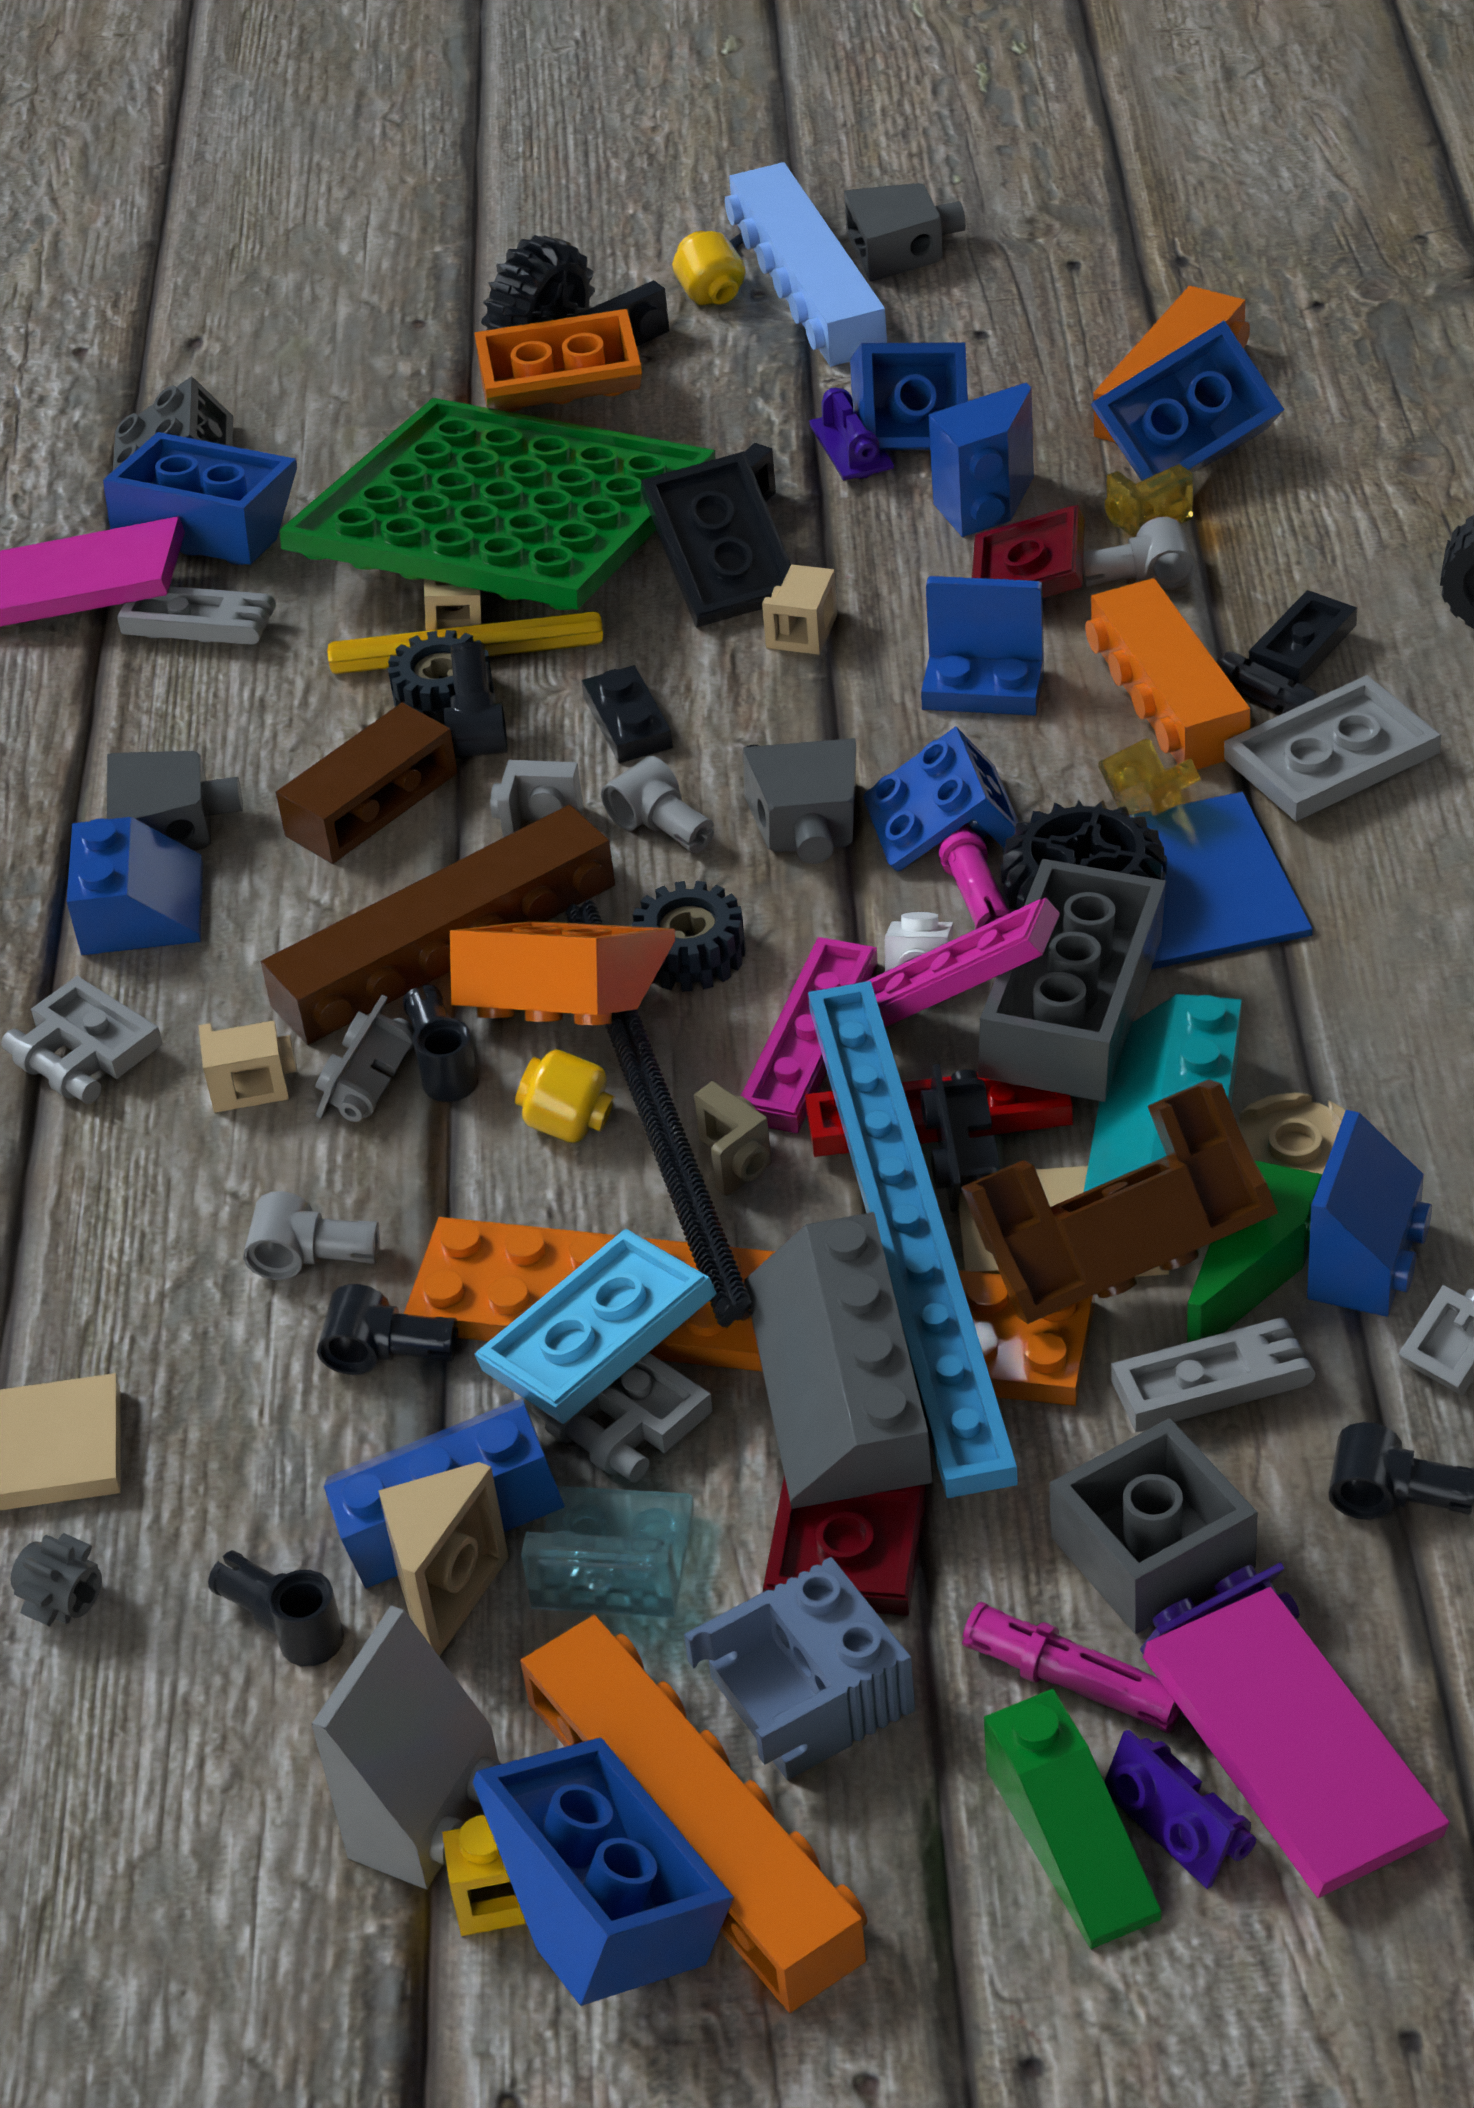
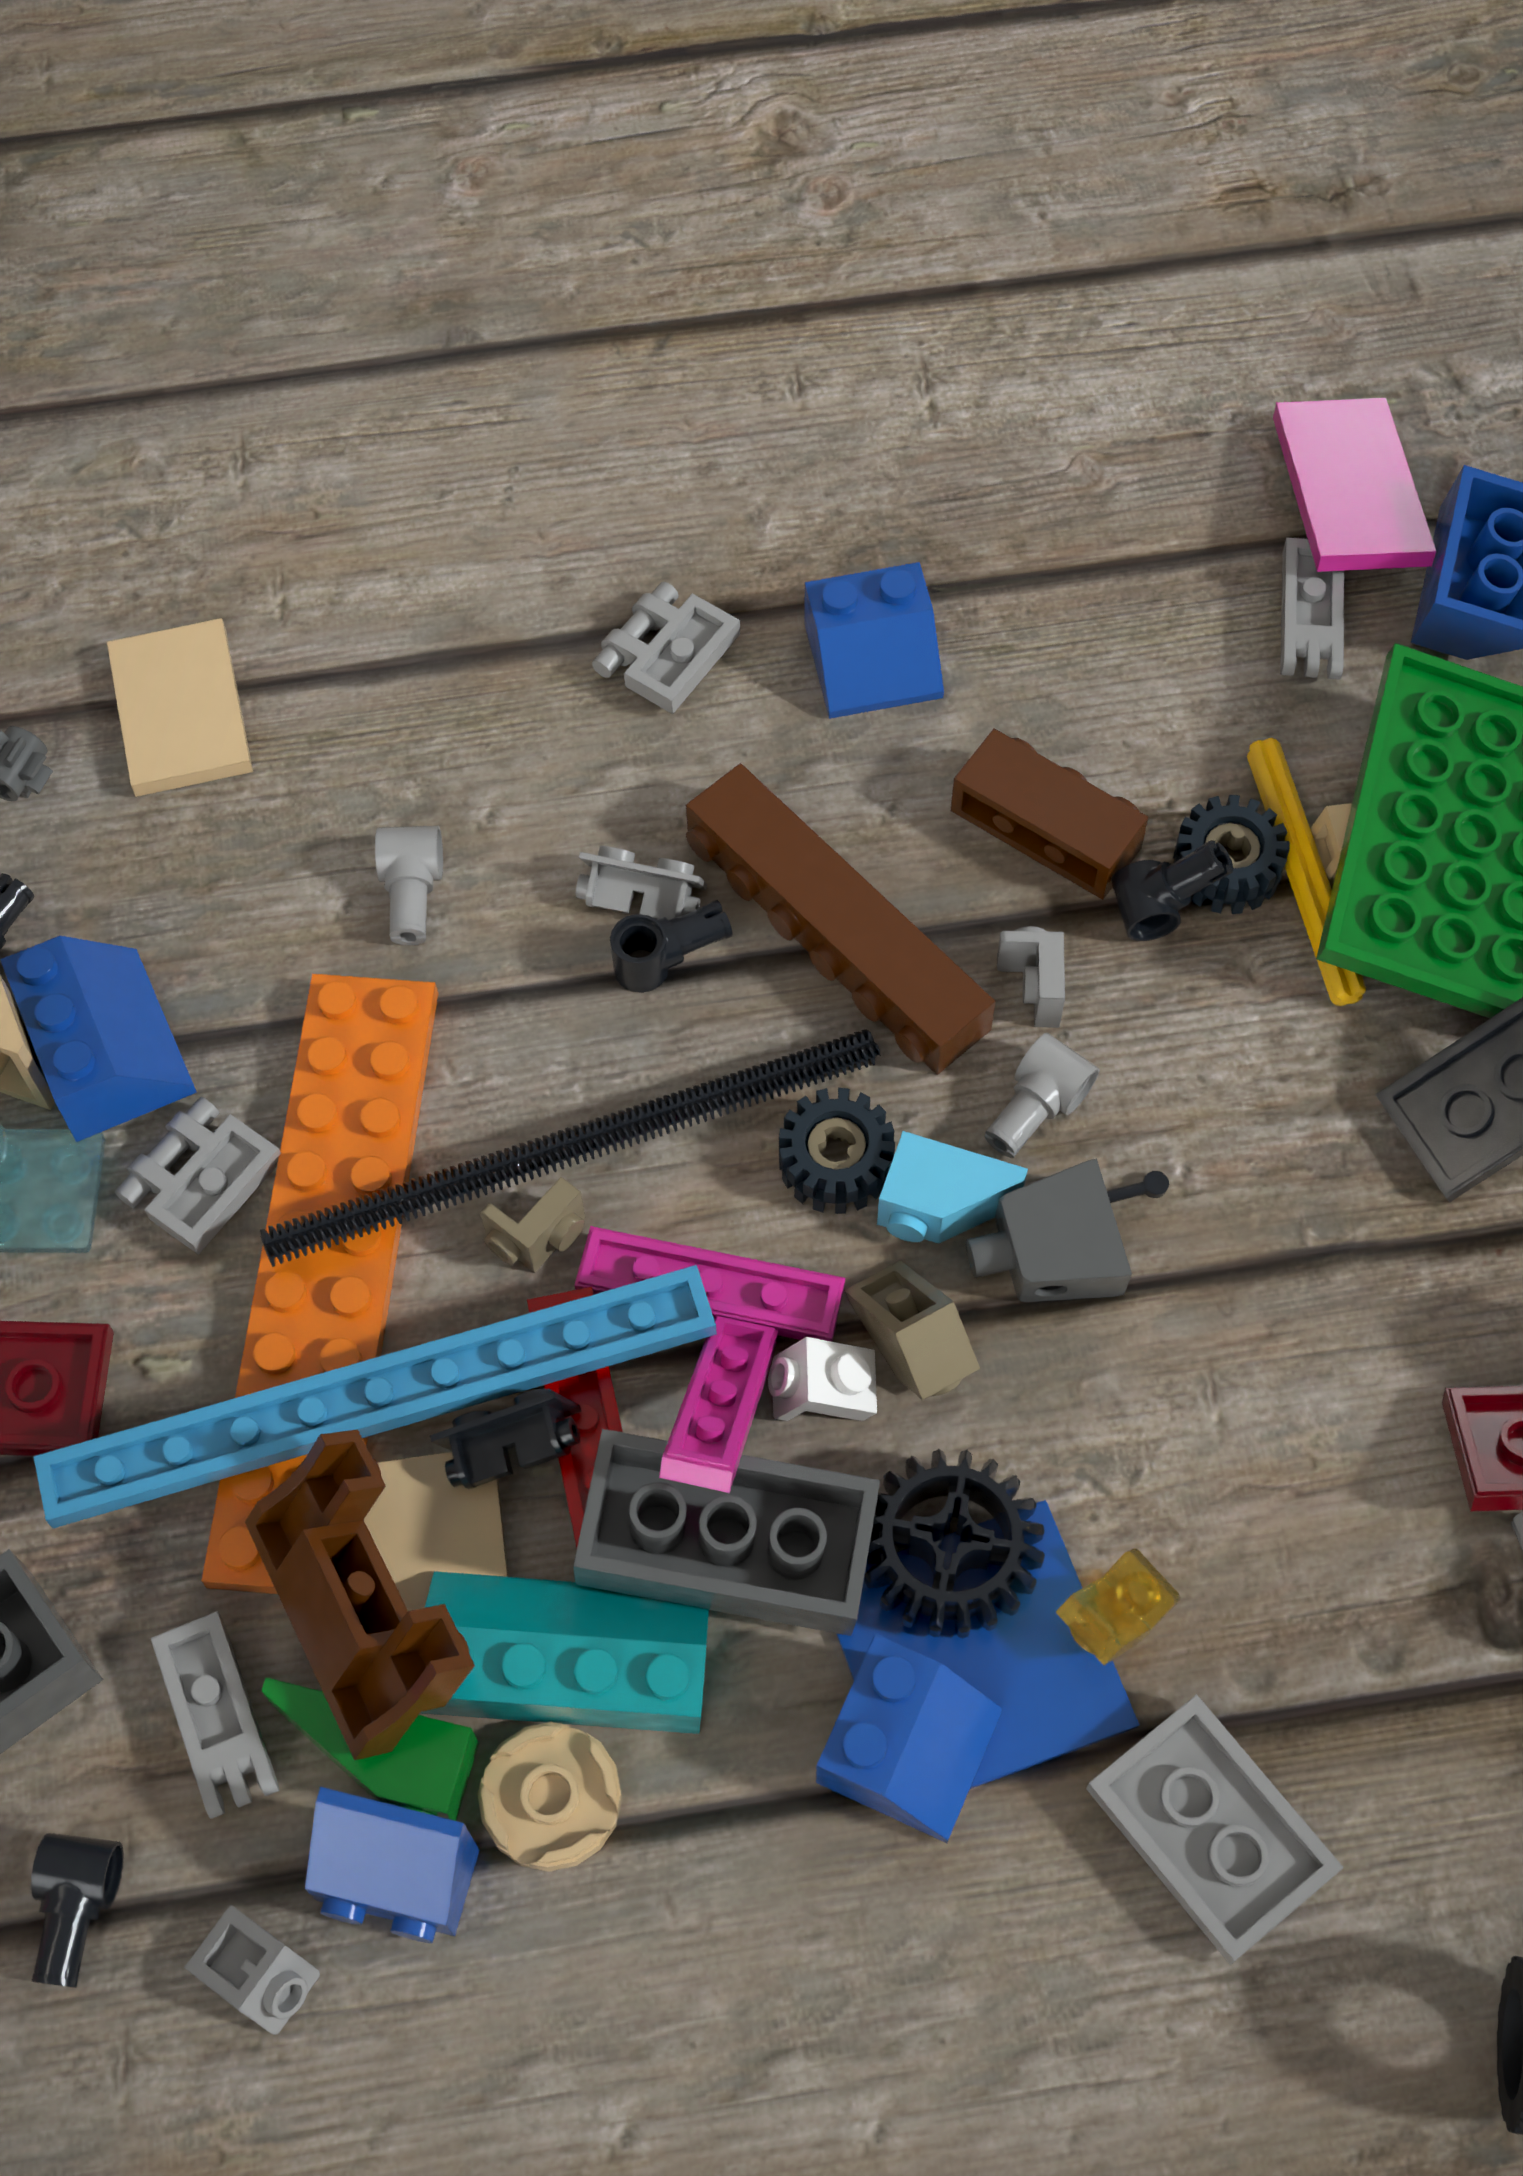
camera: 80 degrees right, 20 degrees up
dark grey torso [107,751,243,851] -> none
tan brick [198,1020,297,1113] -> none
black pin [317,1284,458,1375] -> none
orange slope [450,921,675,1025] -> none
medium azure tile [474,1229,717,1424] -> none
yellow head [515,1049,615,1144] -> none
black plate [581,665,673,763] -> none
dark grey slope [744,1212,933,1509] -> none
tan brick [762,564,838,655] -> none
blue bracket [863,726,1019,872] -> none
blue bracket [921,576,1044,716] -> none
dark pink pin [939,823,1011,929] -> none
orange brick [1085,578,1250,773] -> none
black axle [1217,651,1319,714] -> none
black plate [1249,590,1357,686] -> none
none -> blue slope [816,1633,1003,1843]
none -> dark tan slope [844,1260,980,1401]
none -> medium azure slope [877,1131,1028,1244]

